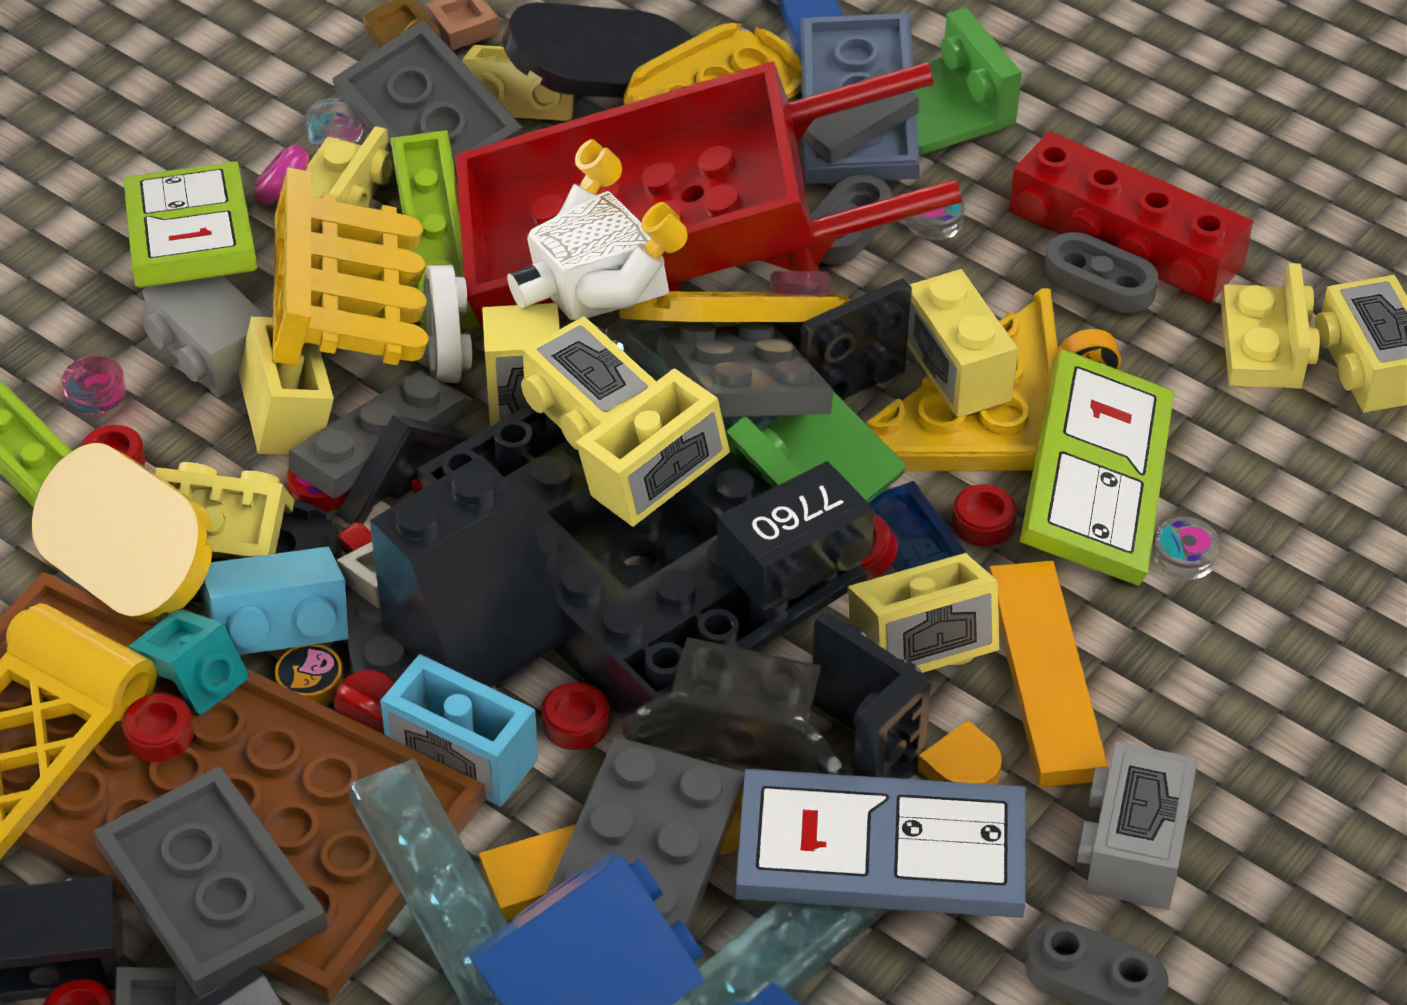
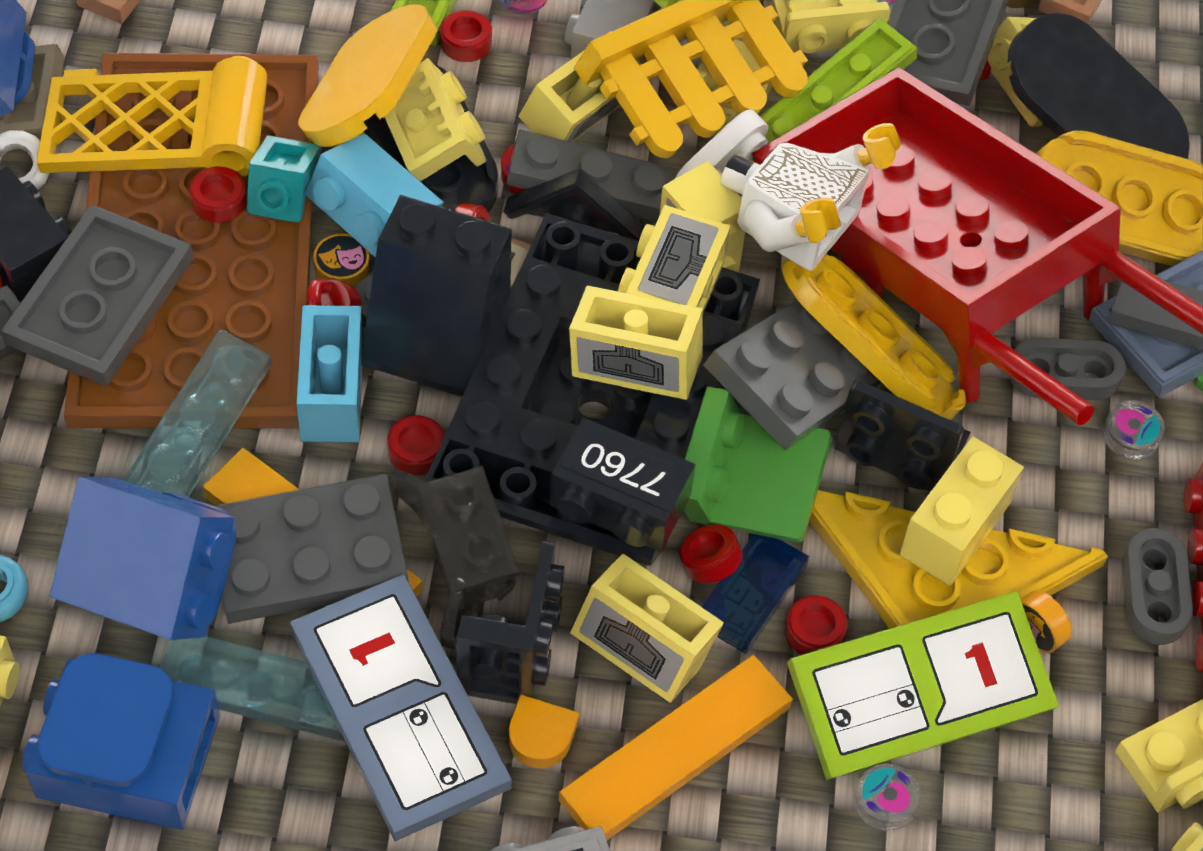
camera: 55 degrees right, 10 degrees up
clear pink tile [770,271,831,296] -> none

